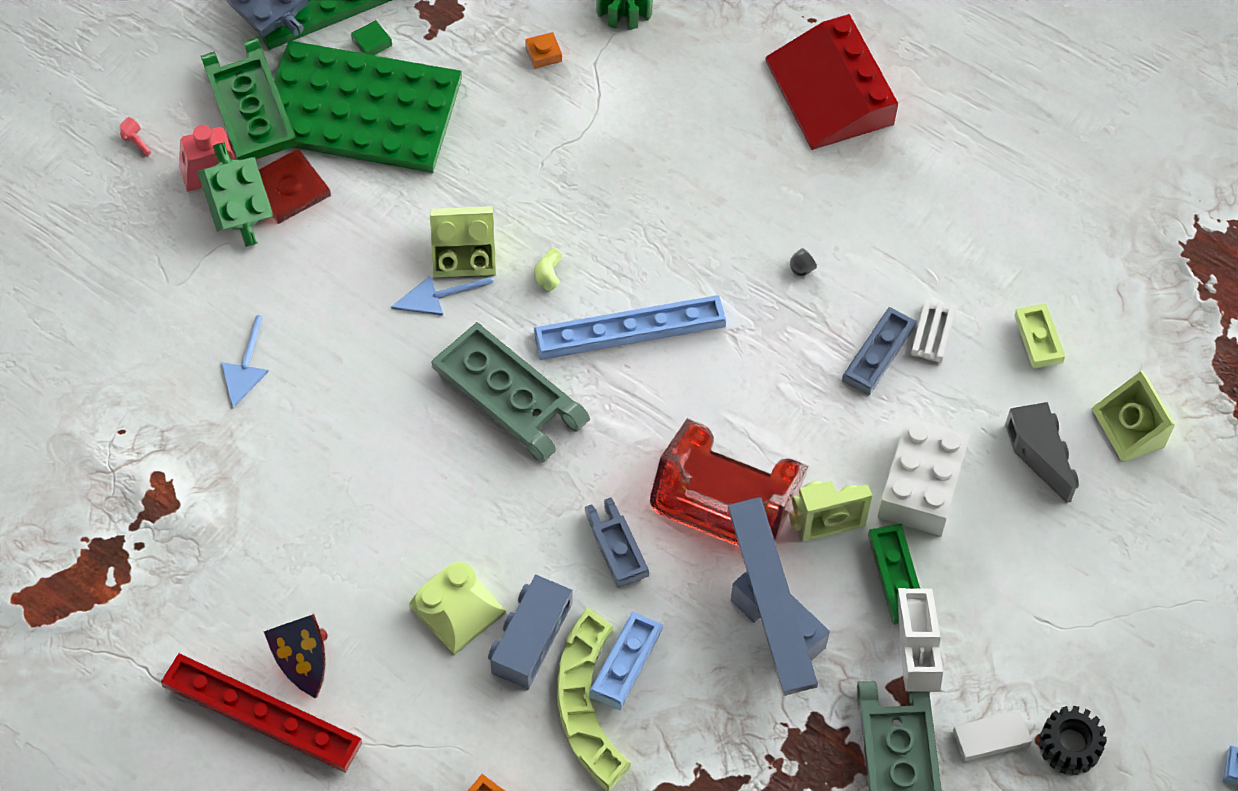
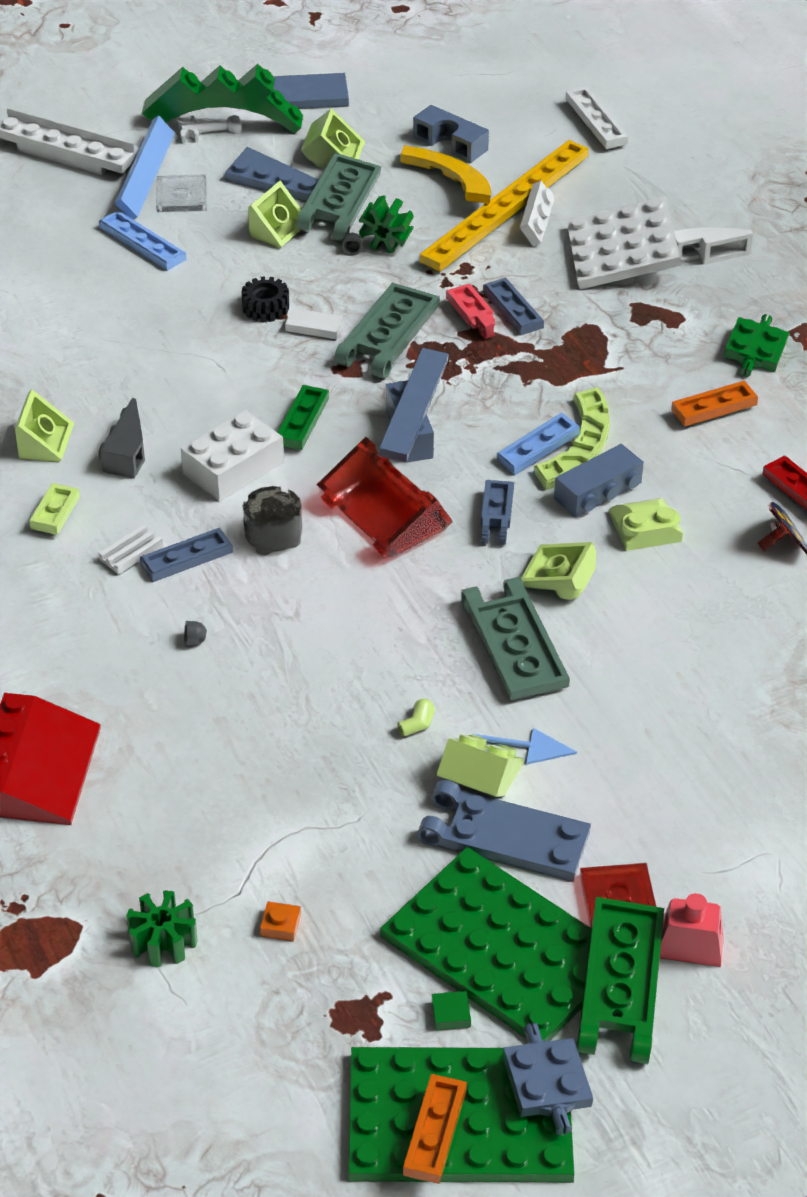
camera: 150 degrees left, 15 degrees down
coral hand [120,117,151,157] -> none
plate [197,142,274,247] -> none
light blue piece [221,315,269,408] -> none
light blue tile [534,295,727,360] -> none
yellowish green plate [789,480,873,542] -> none
white slope [898,588,943,692] -> none
none -> clear smoke brick [242,486,302,555]
none -> sand blue hinge [417,780,591,881]
none -> yellowish green slope [521,542,596,600]

